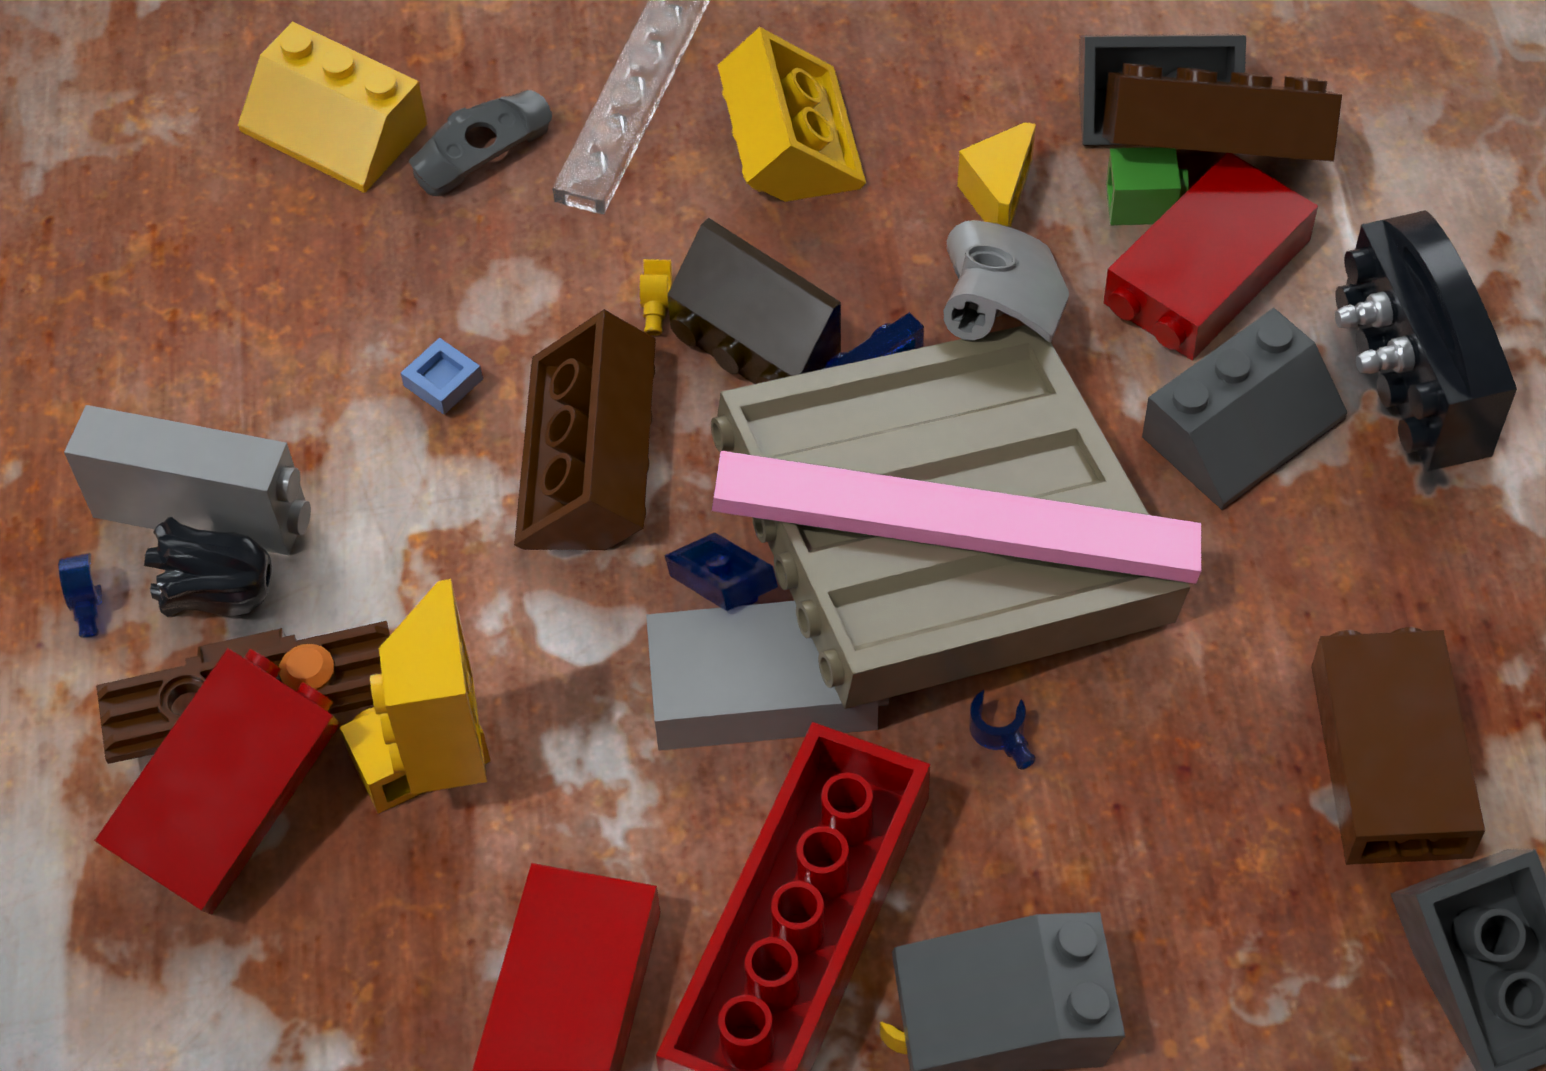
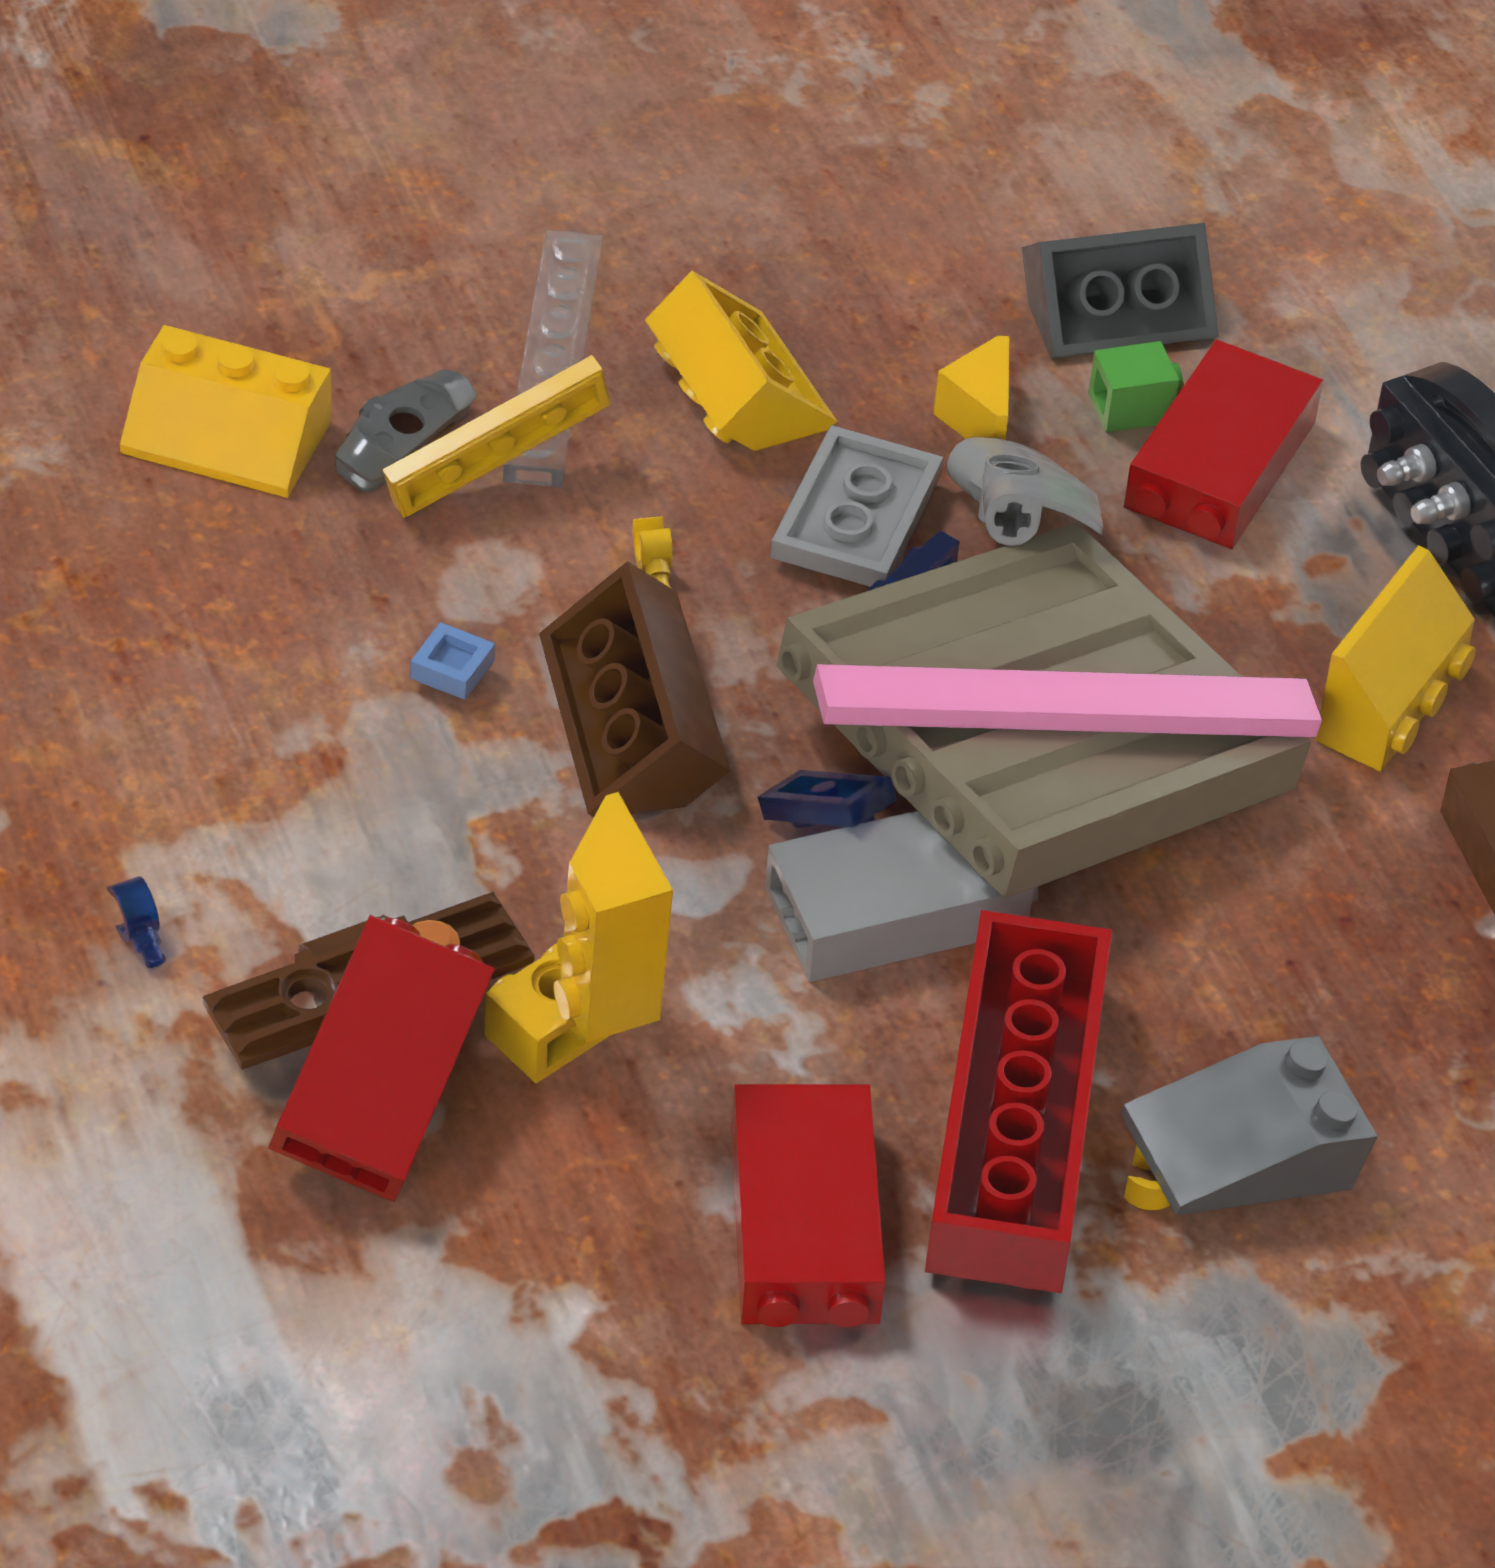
camera: 20 degrees left, 10 degrees down
light grey brick [64,405,311,556] -> none
black piece [144,517,272,617] -> none
dark brown slope [667,218,841,384] -> none
clear blue piece [969,690,1036,770] -> none
reddish brown brick [1102,63,1342,162] -> none
dark grey slope [1142,308,1347,510] -> none
none -> yellow tile [383,355,611,518]
none -> light grey plate [770,425,943,588]
none -> yellow slope [1315,545,1476,772]

